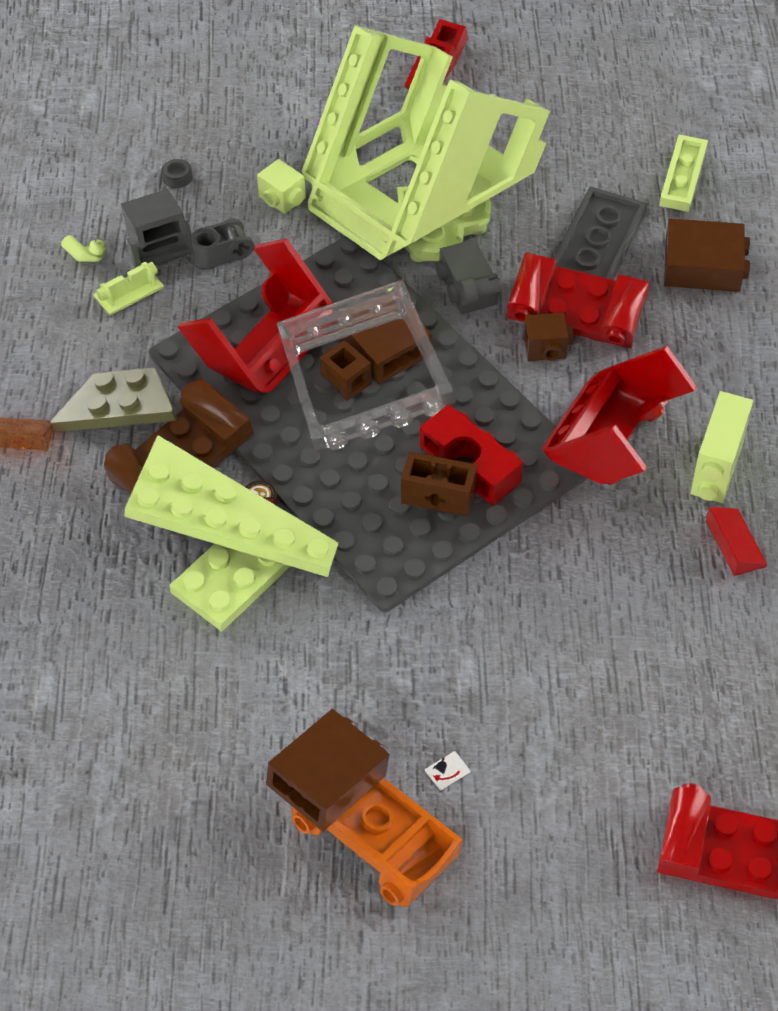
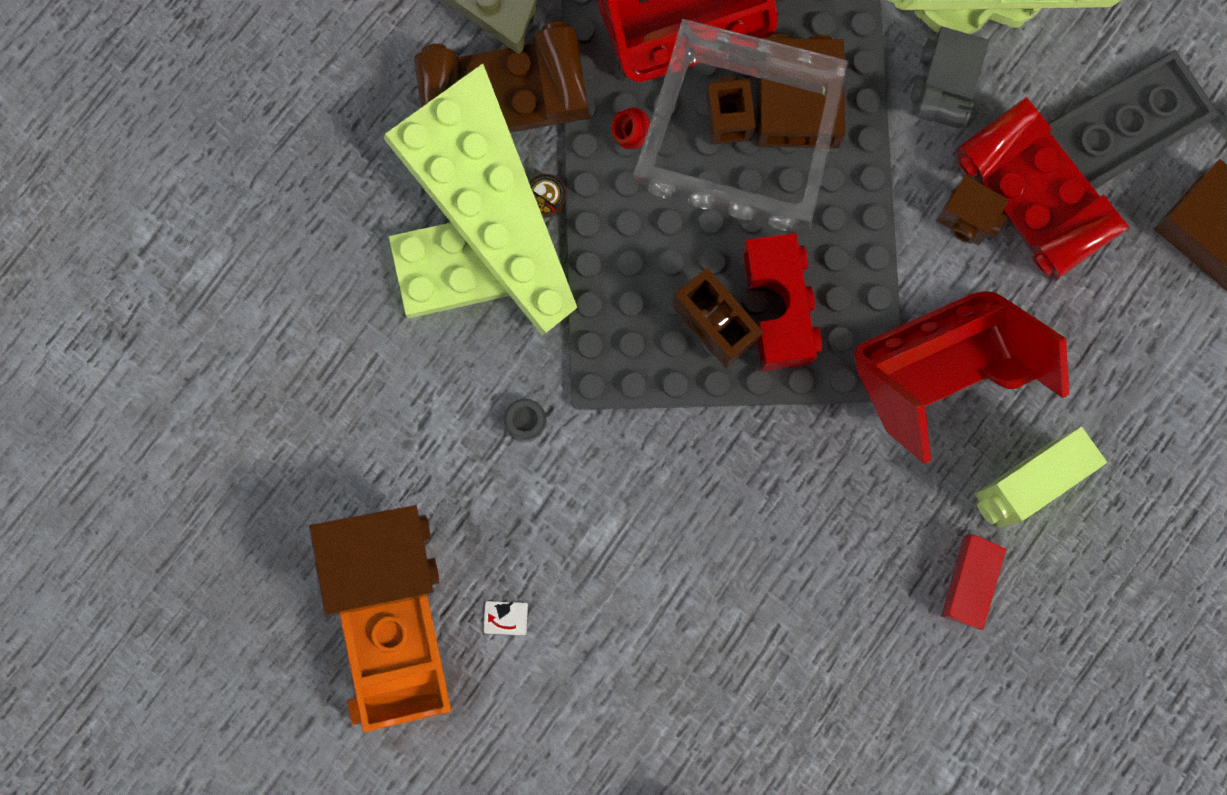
camera: 30 degrees right, 25 degrees up
none -> dark grey tile [504,399,547,442]
none -> red plate [611,107,650,150]

